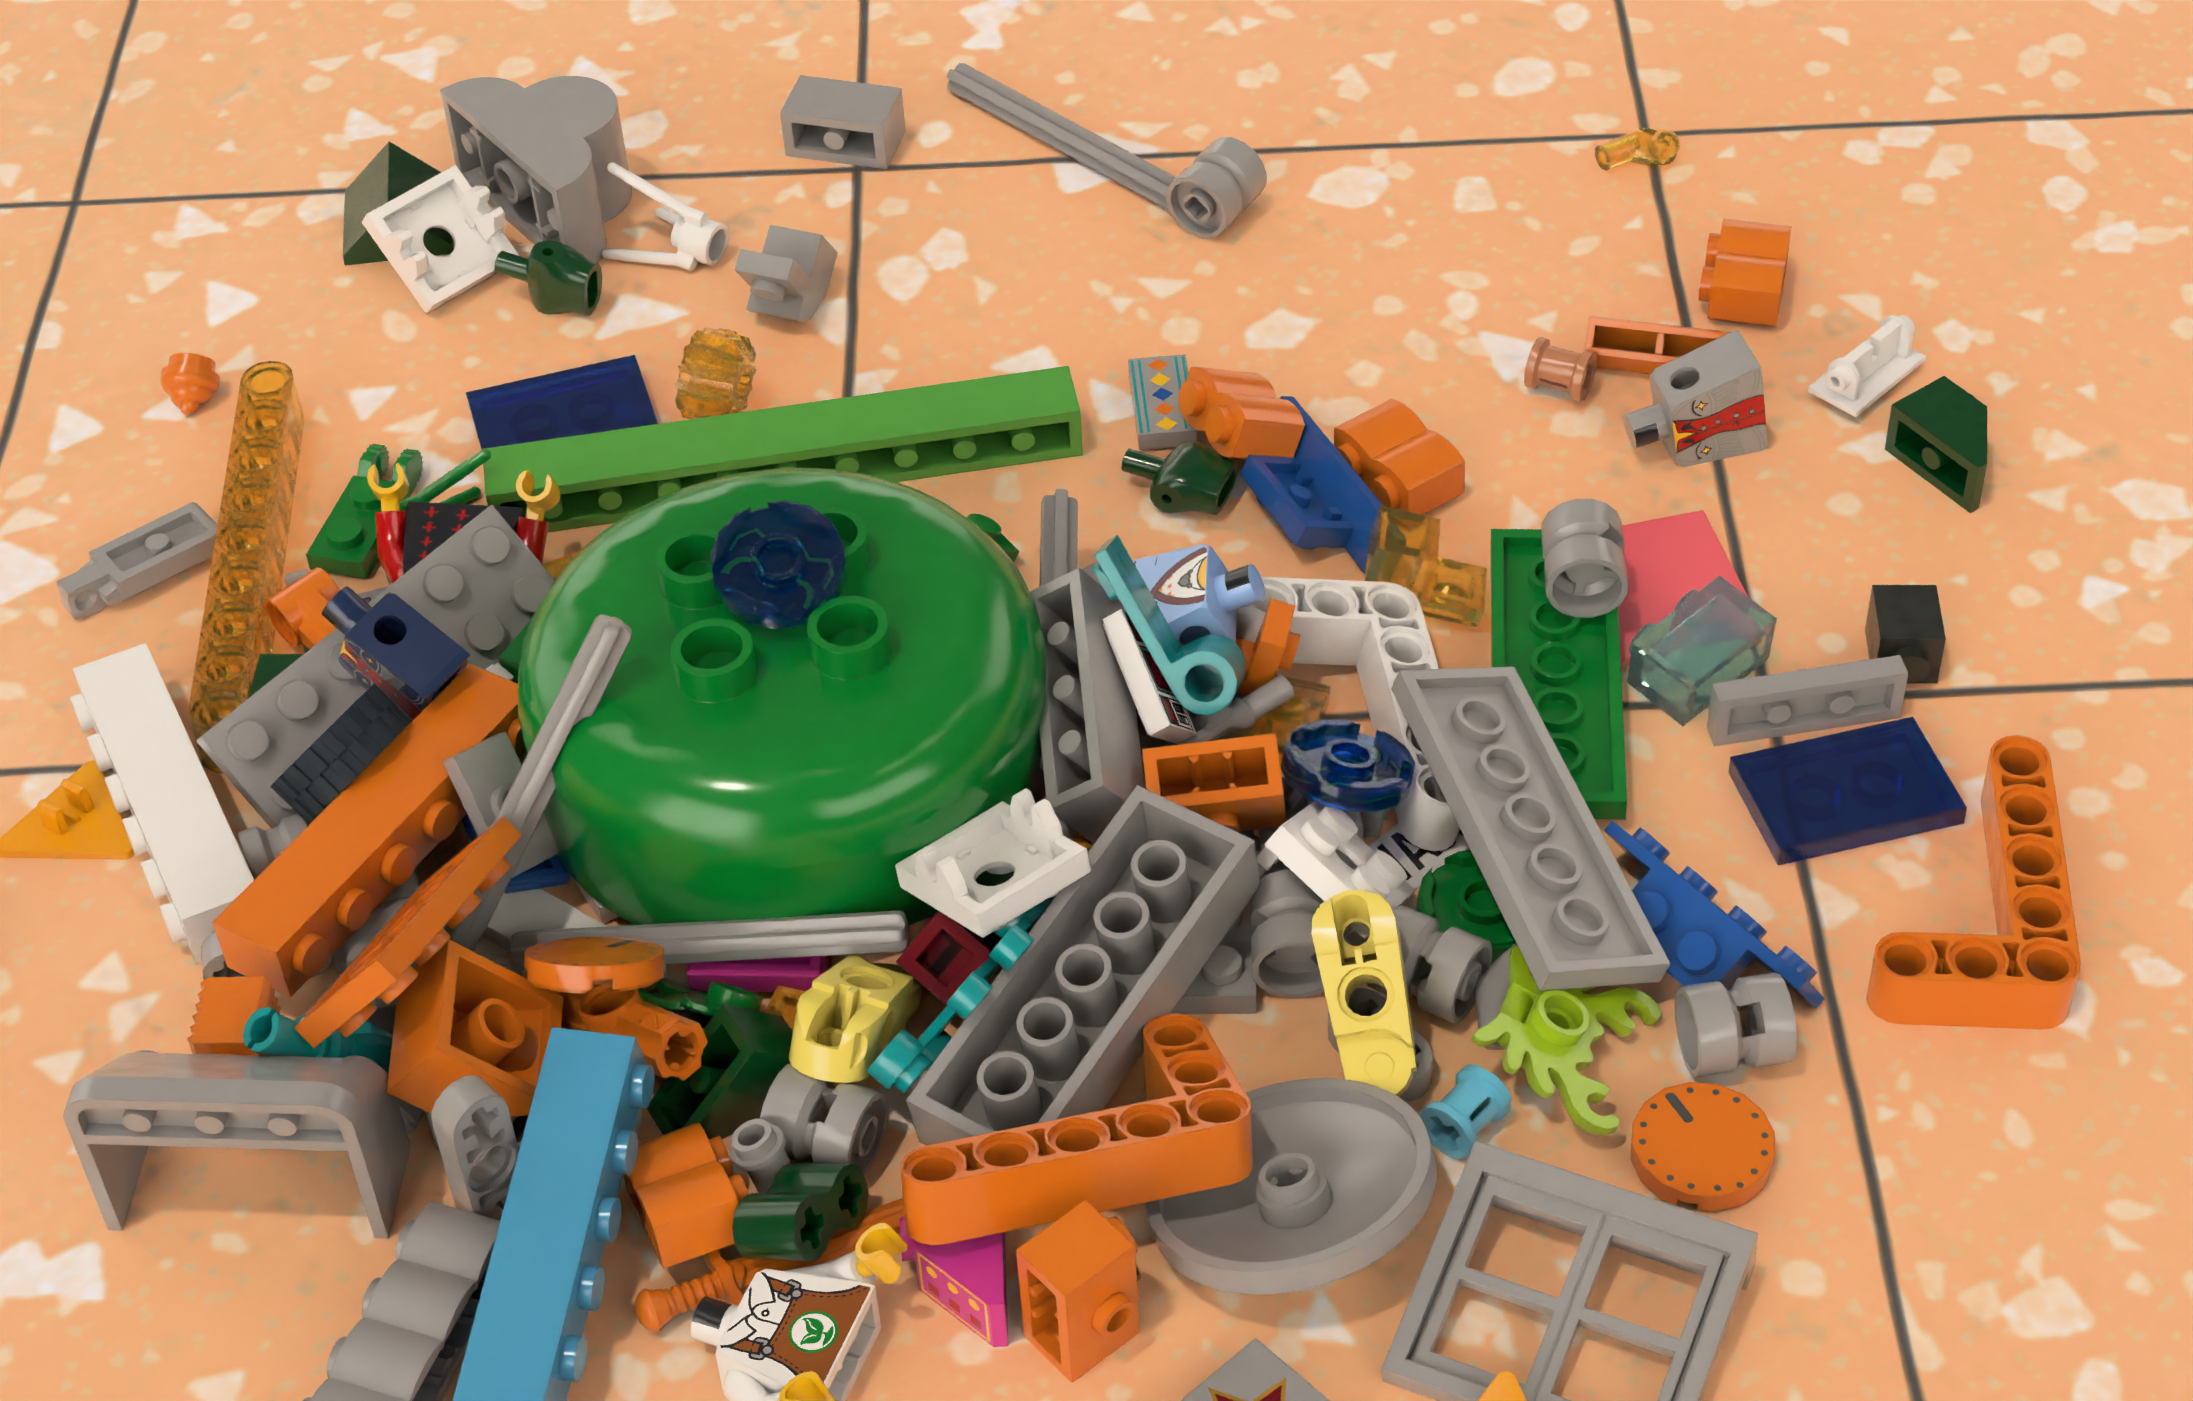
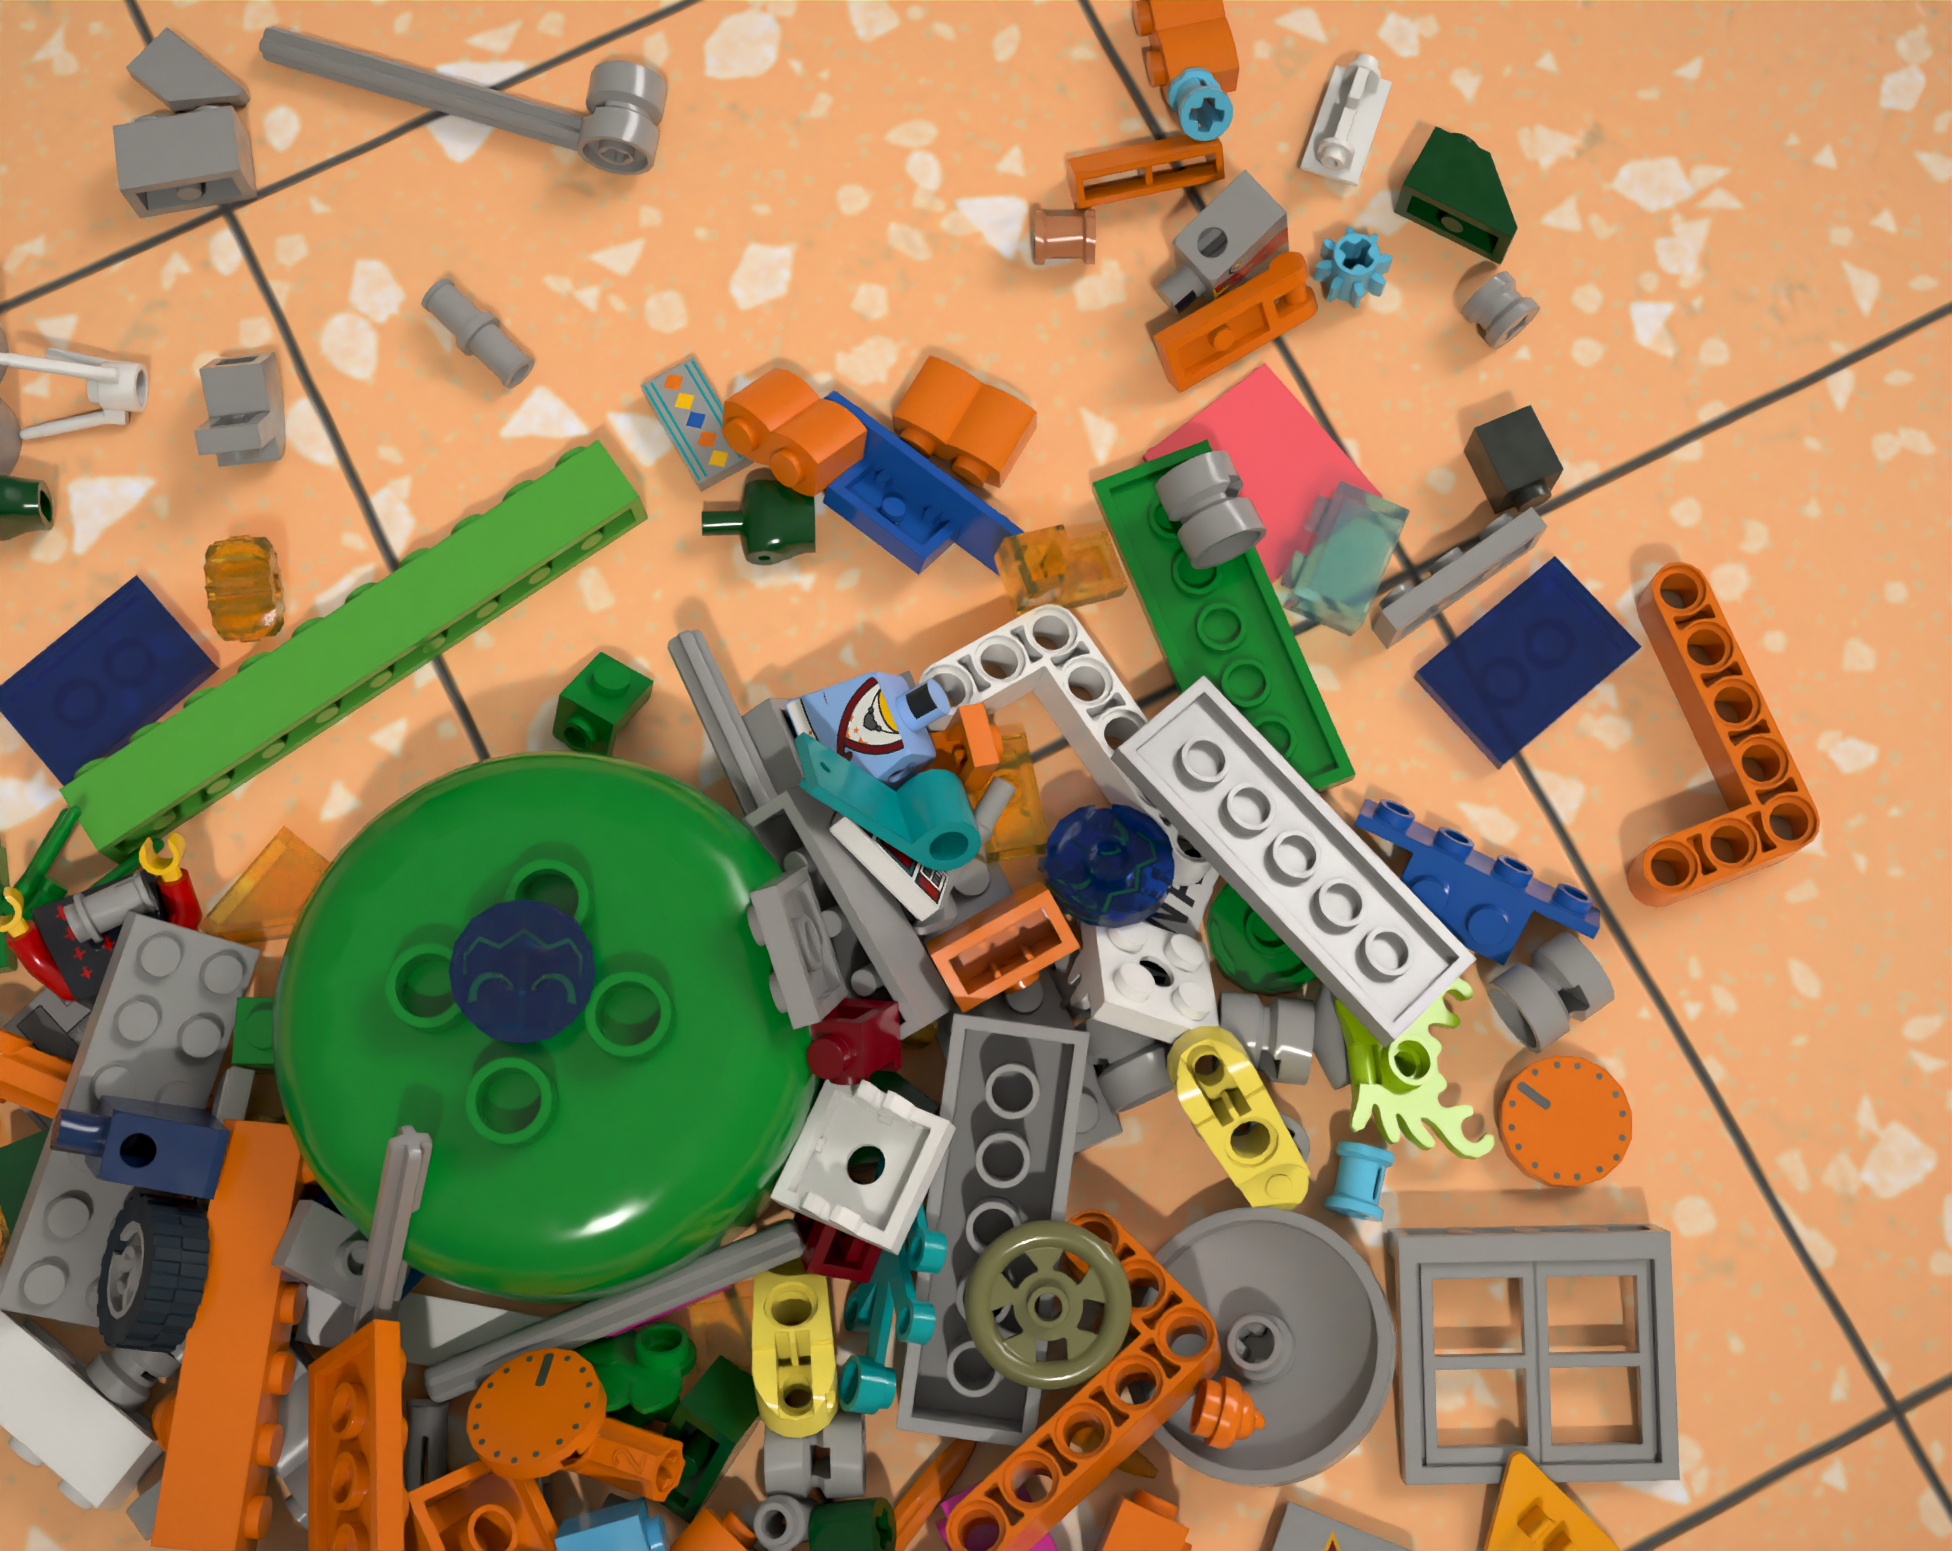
camera: 25 degrees left, 30 degrees up
none -> light grey pin [63,871,158,943]
none -> light grey tile [126,27,250,112]
none -> light grey pin [421,278,535,389]
none -> light grey plate [747,866,848,1030]
none -> dark red brick [807,998,902,1085]
none -> olive plate [965,1220,1132,1390]
none -> orange plate [1153,251,1318,393]
none -> medium azure bush [1167,67,1233,141]
none -> orange plate [1189,1376,1265,1449]
none -> medium azure gear [1313,227,1392,309]
none -> light grey wheel [1461,271,1540,350]

